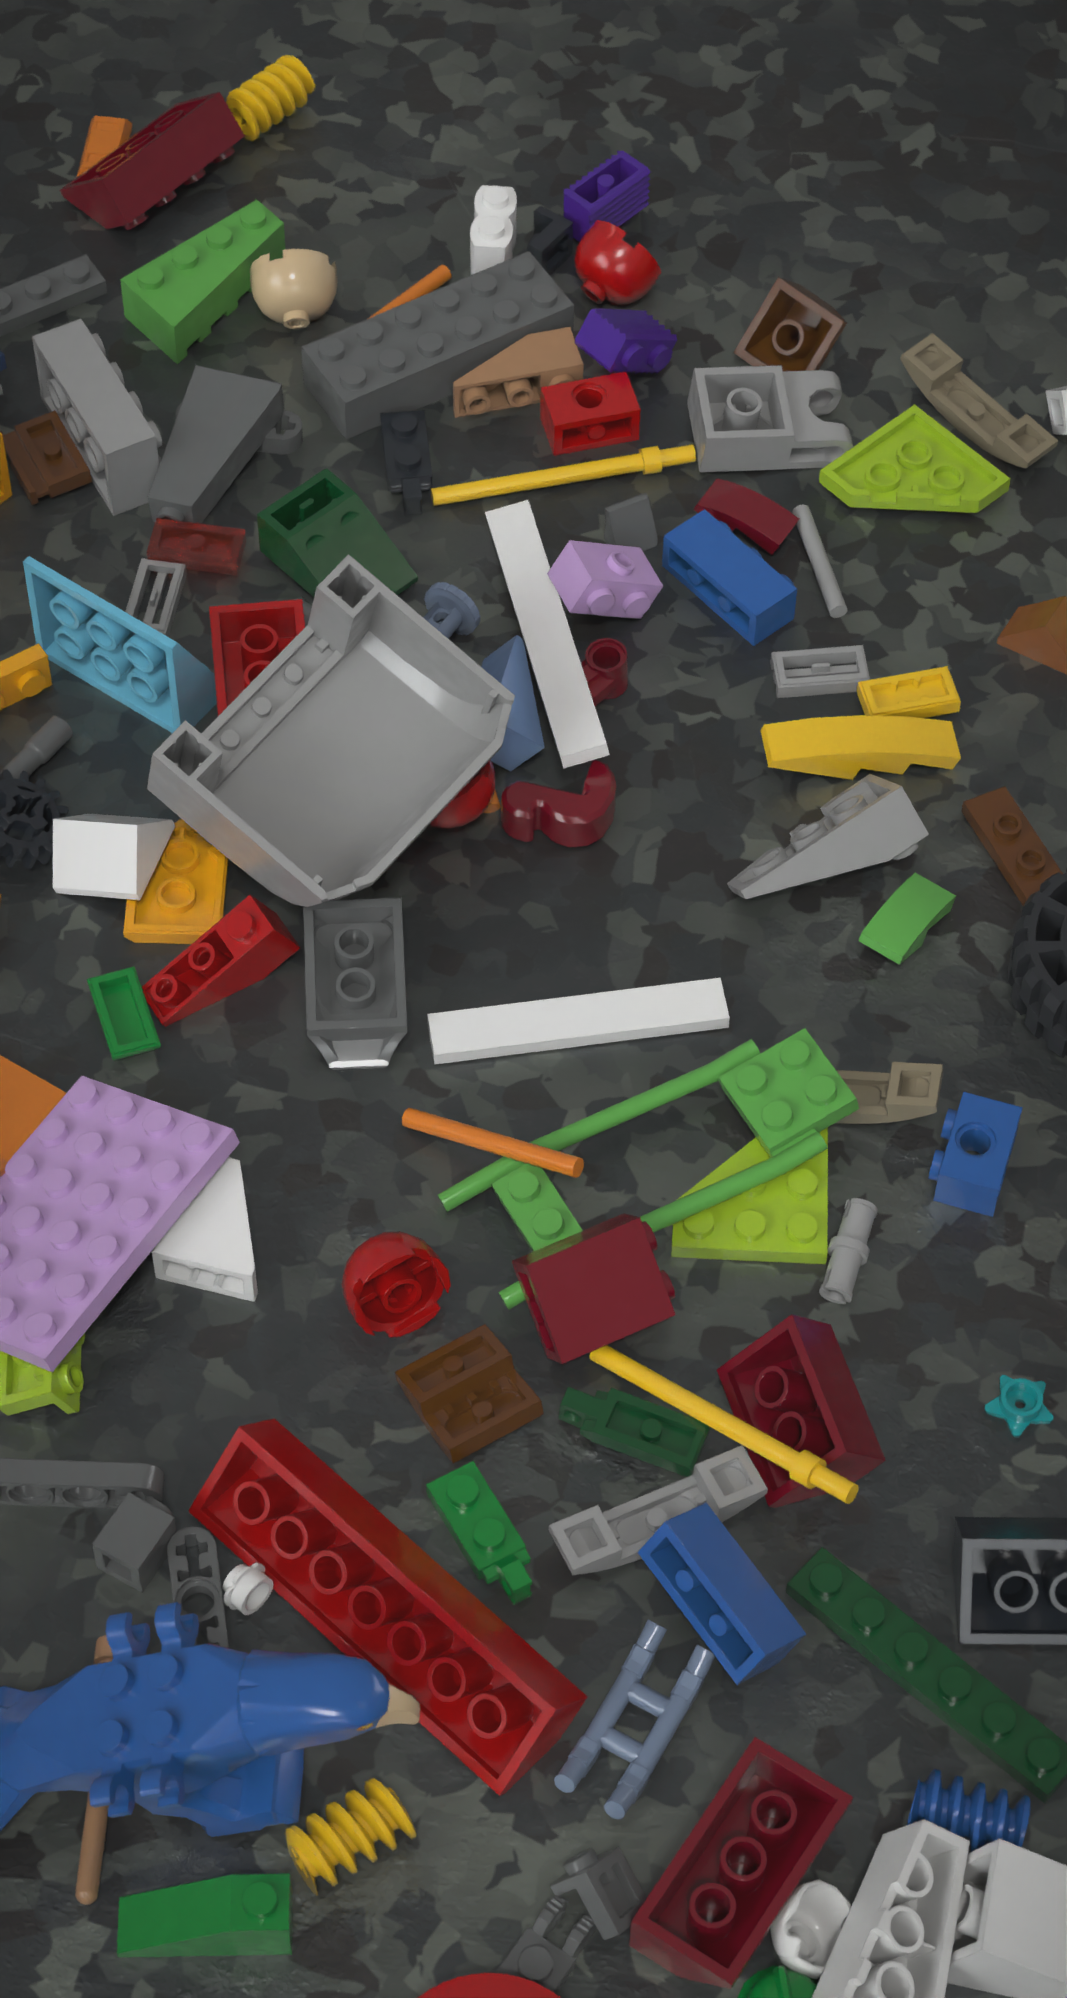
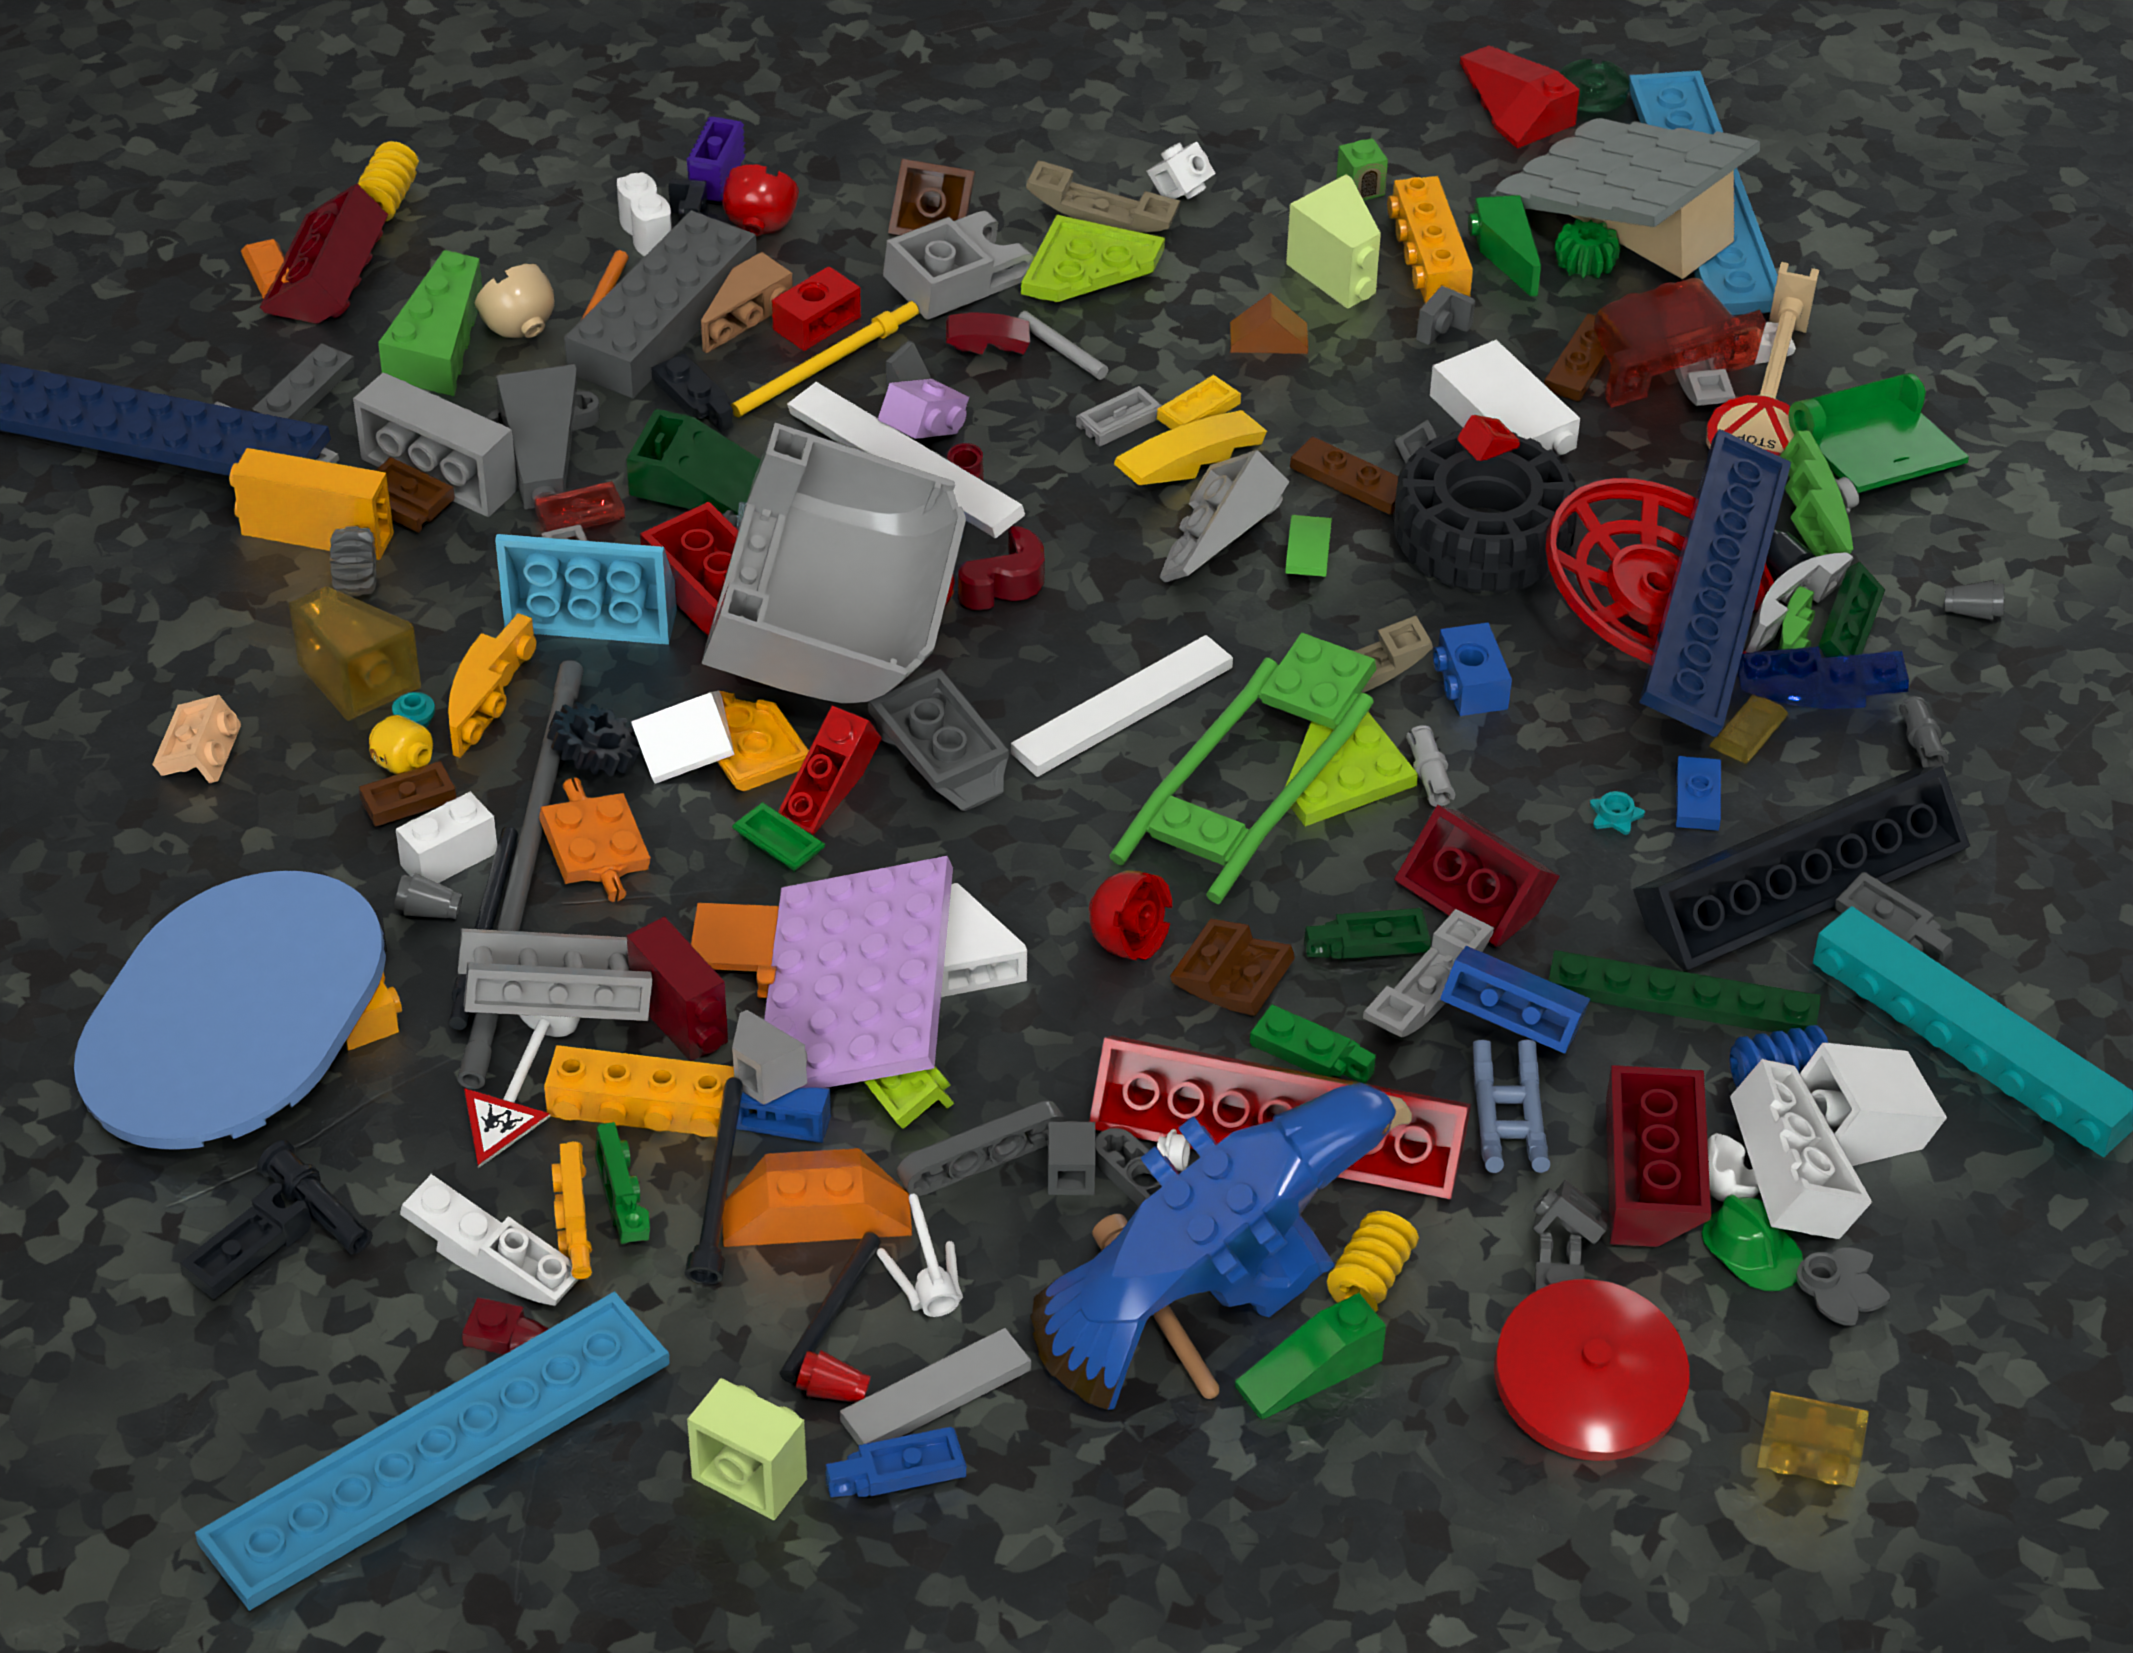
camera: 30 degrees left, 10 degrees down
orange bar [402,1108,584,1178] -> none
dark red brick [512,1213,676,1364] -> none
dark purple brick [575,308,677,374] -> none
yellow bar [589,1345,859,1504] -> none
blue brick [662,509,797,646] -> none

